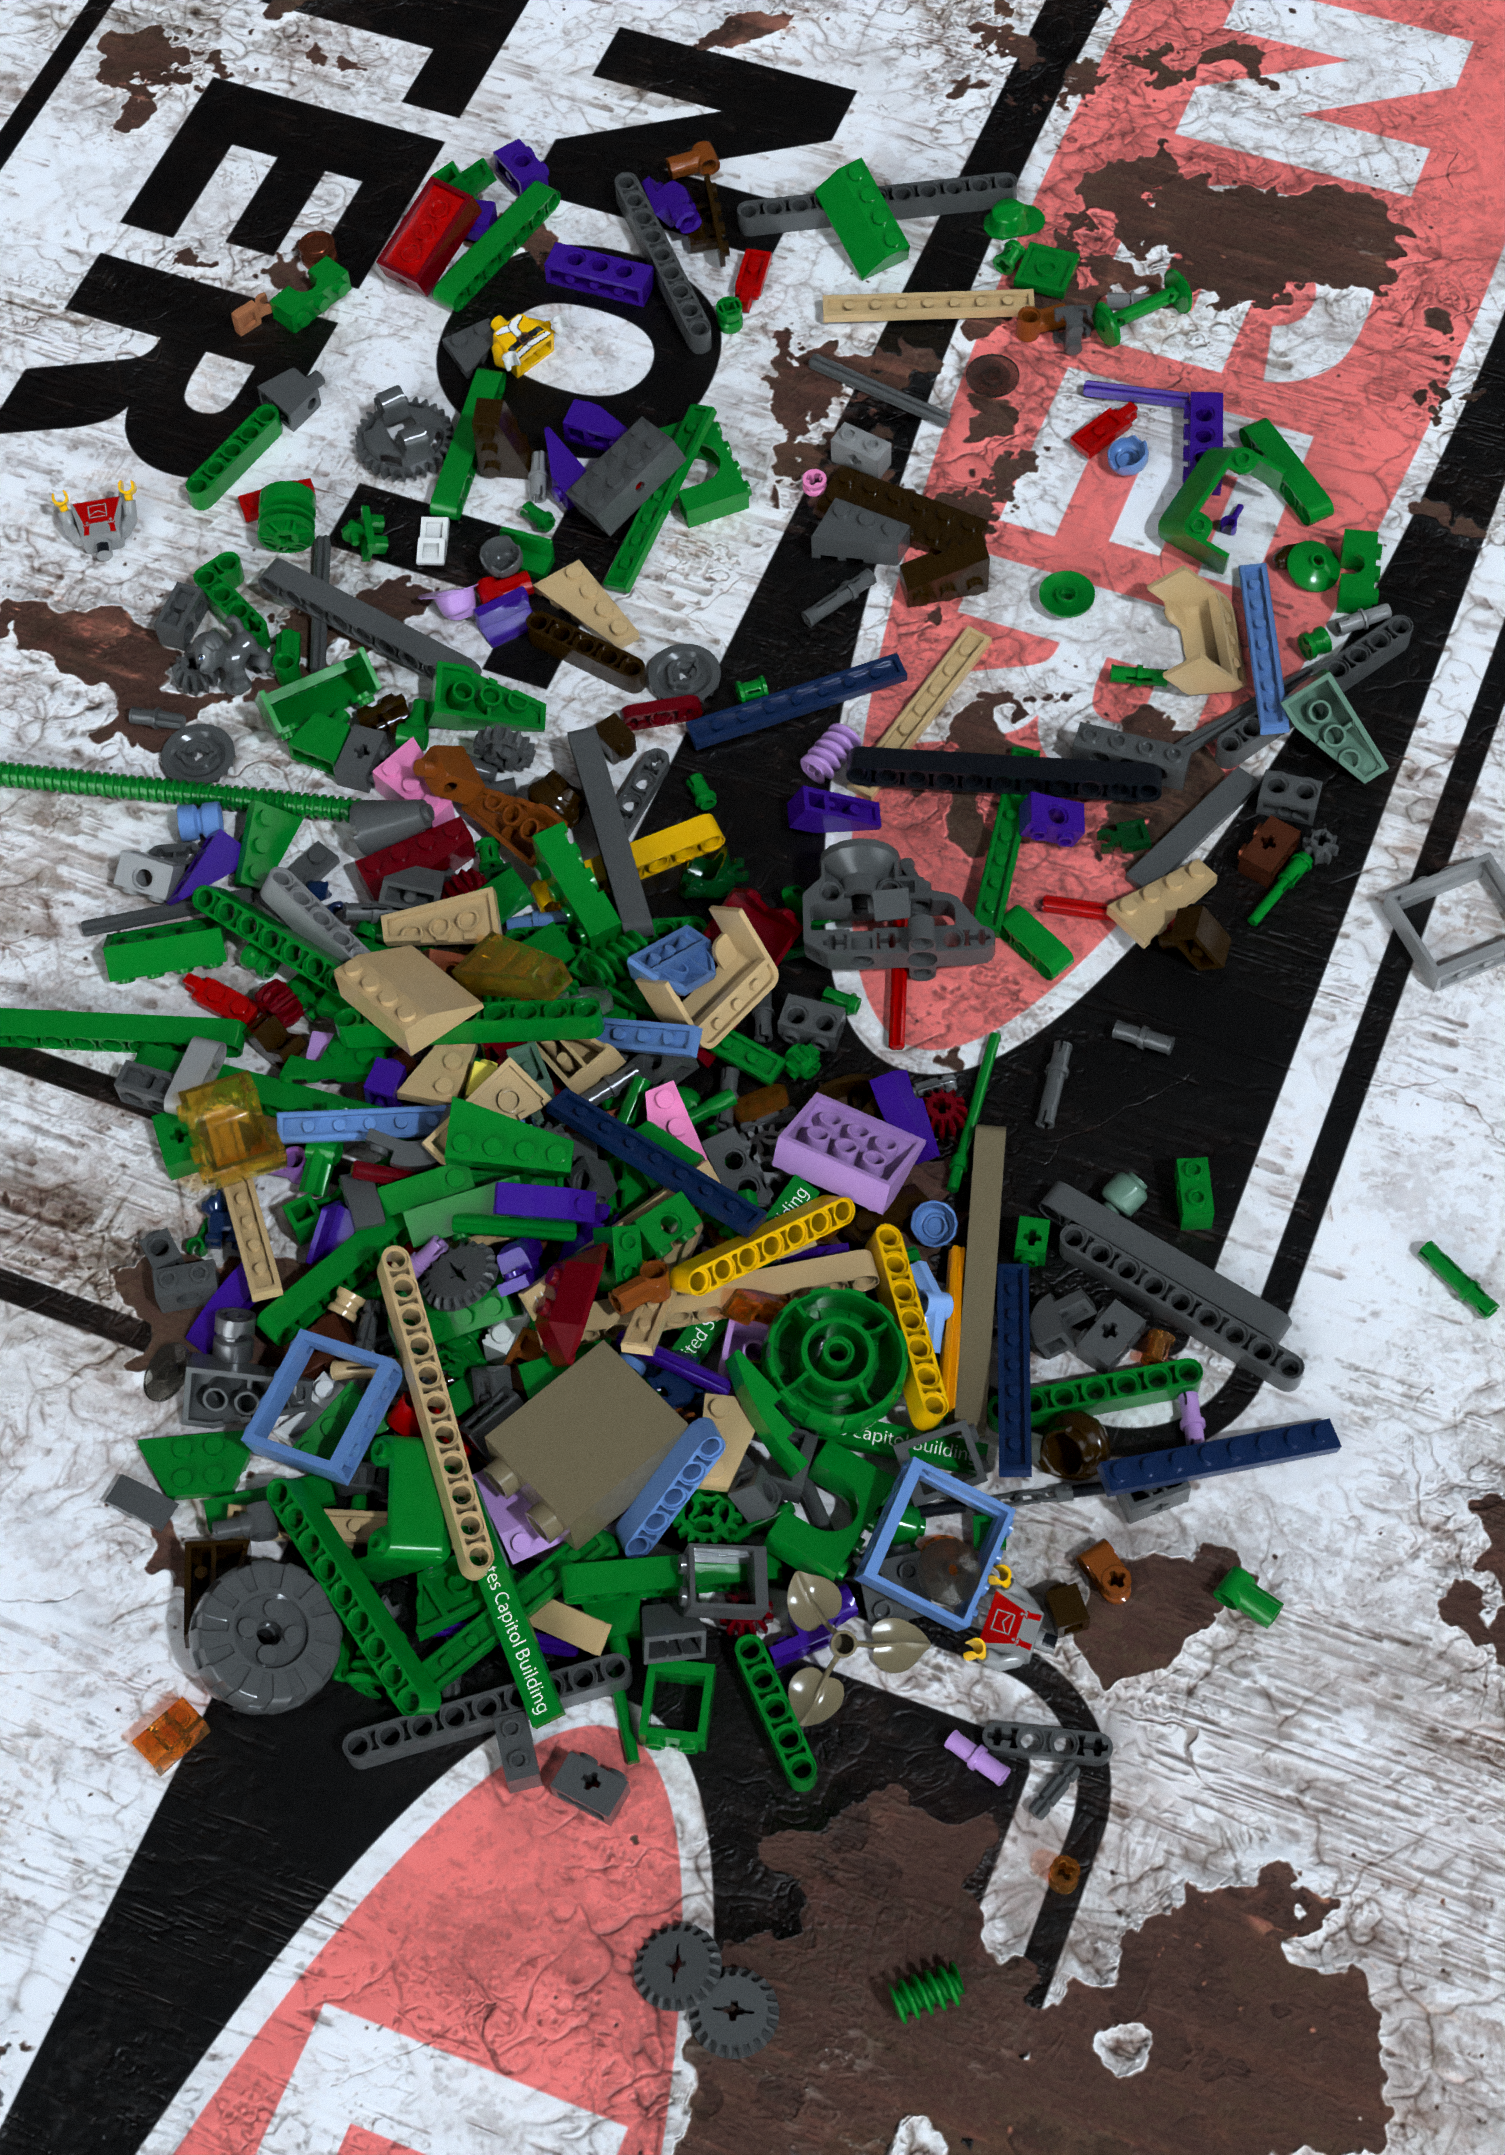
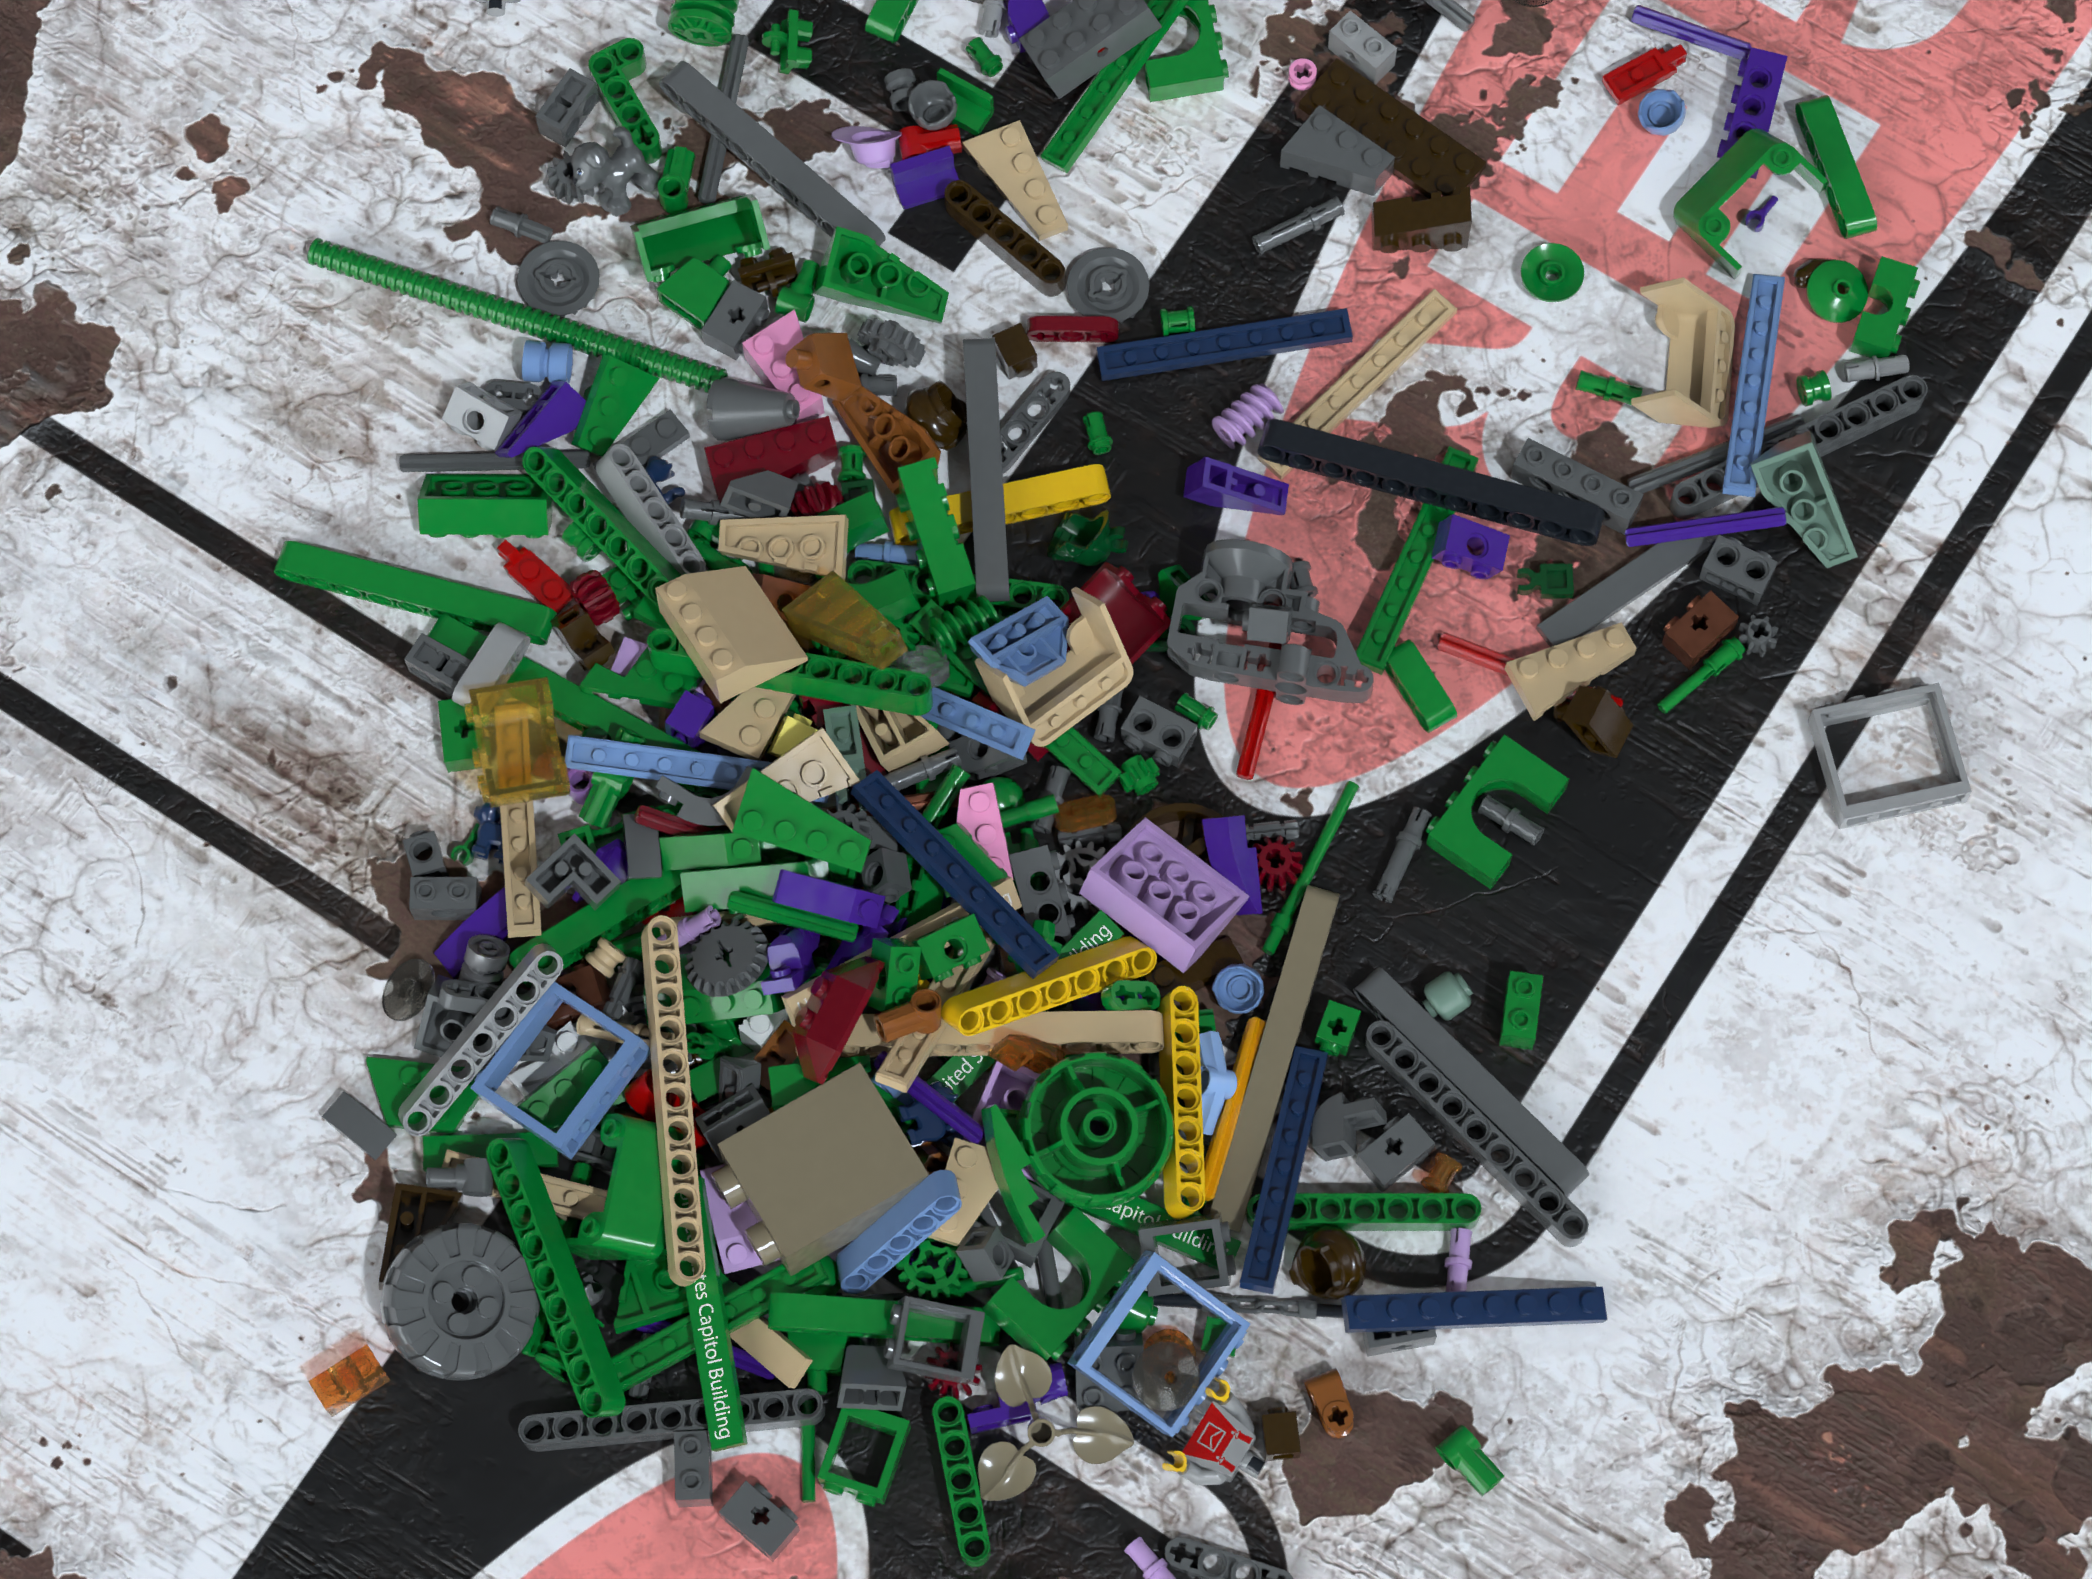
camera: 10 degrees right, 10 degrees up
white slope [416,517,450,566] -> none
green pin [1418,1240,1500,1320] -> none
none -> light grey beam [398,943,563,1137]
none -> dark grey beam [438,979,529,1017]
none -> dark grey brick [525,833,621,910]
none -> dark grey wheel [884,68,916,112]
none -> green beam [1101,980,1161,1011]
none -> green arch [1426,734,1569,890]
none -> dark purple axle [1625,507,1787,547]

